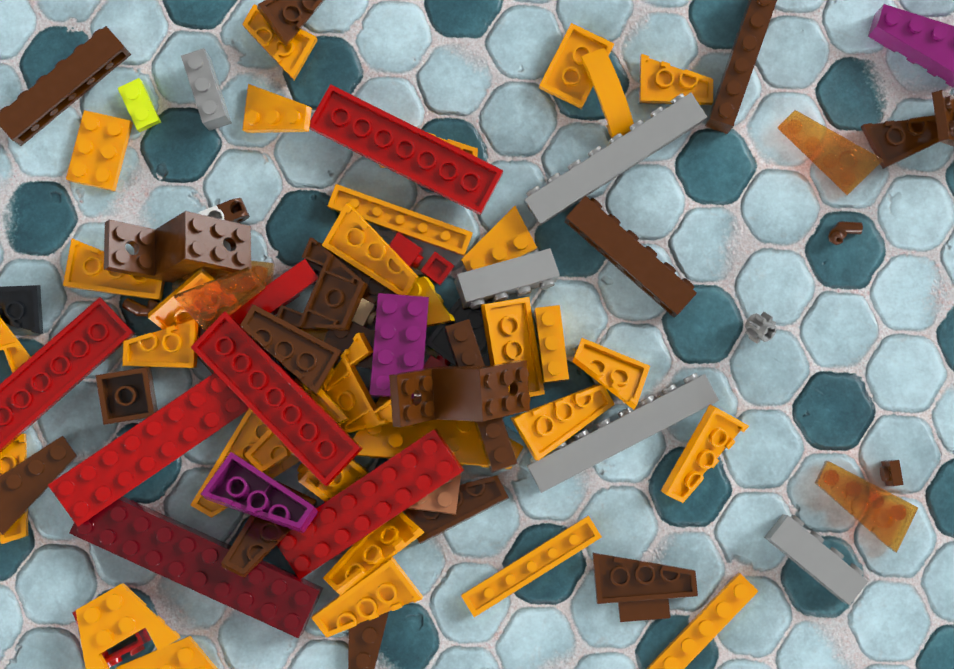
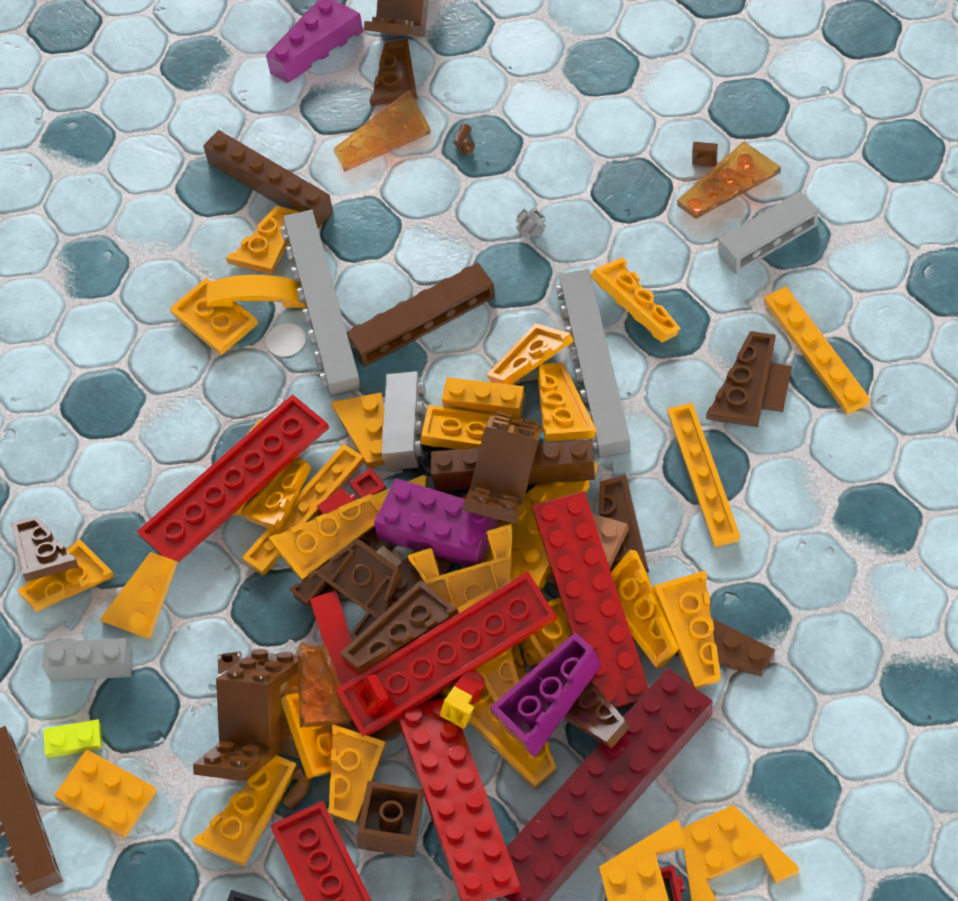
camera: 70 degrees left, 25 degrees down
none -> light orange wing [241,458,311,532]
none -> white sticker [266,323,306,357]
none -> red plate [355,674,388,715]
none -> yellow leg [440,671,485,729]

